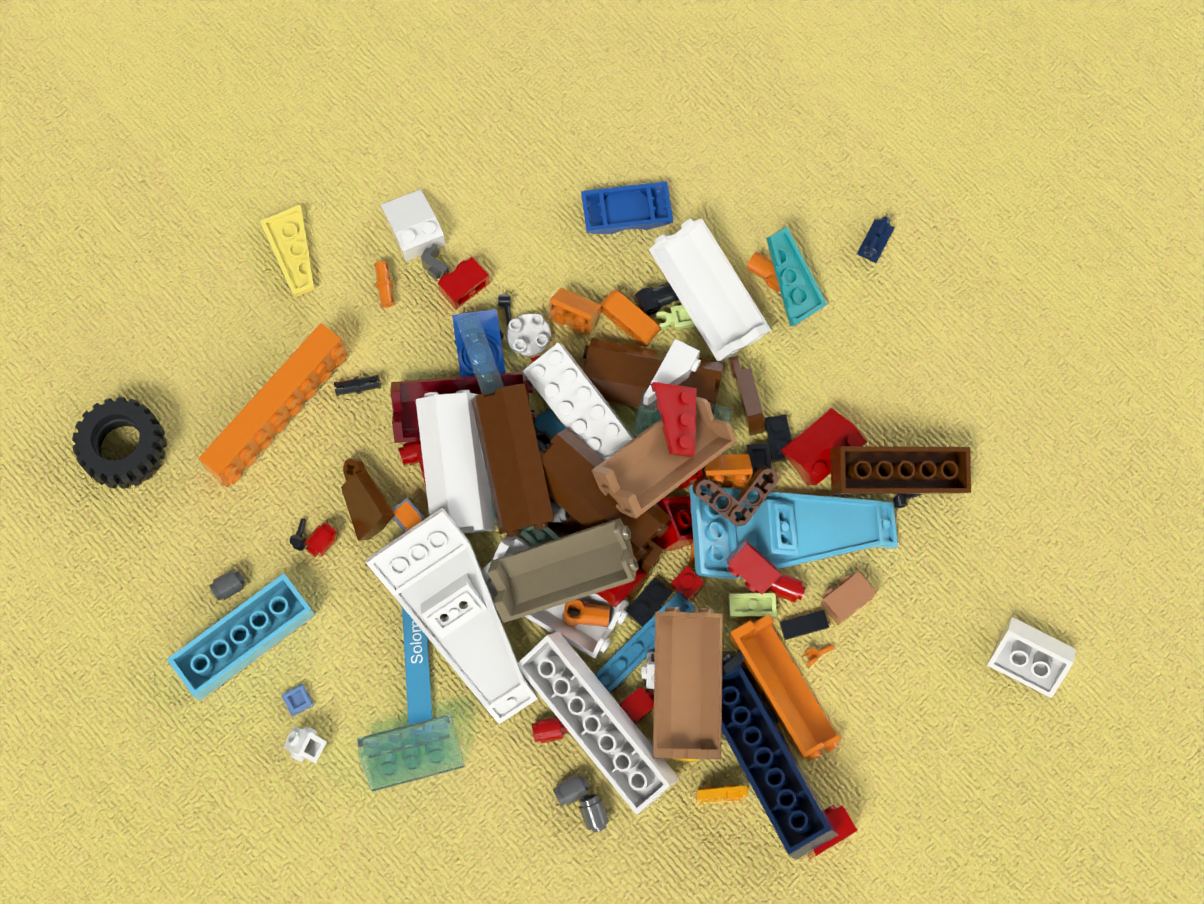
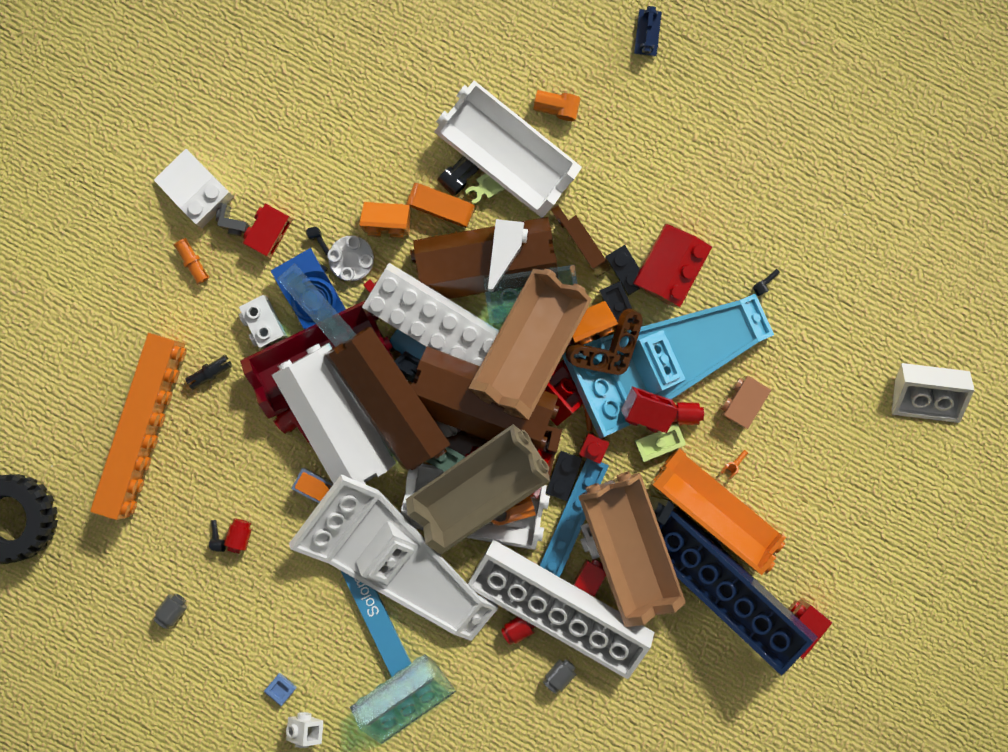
camera: 20 degrees left, 15 degrees up
medium azure brick [167,573,315,701] -> none
light yellow wing [260,204,315,298] -> none
reddish brown piece [341,458,395,541] -> none
dark grey brick [579,794,609,832] -> none
blue slope [581,181,673,234] -> none
red wing [651,382,697,458] -> none
light orange wing [696,784,748,803] -> none
teal wing [766,227,827,327] -> none
black piece [779,610,829,641] -> none
reddish brown brick [830,446,971,494] -> none
none -> white brick [239,295,287,349]

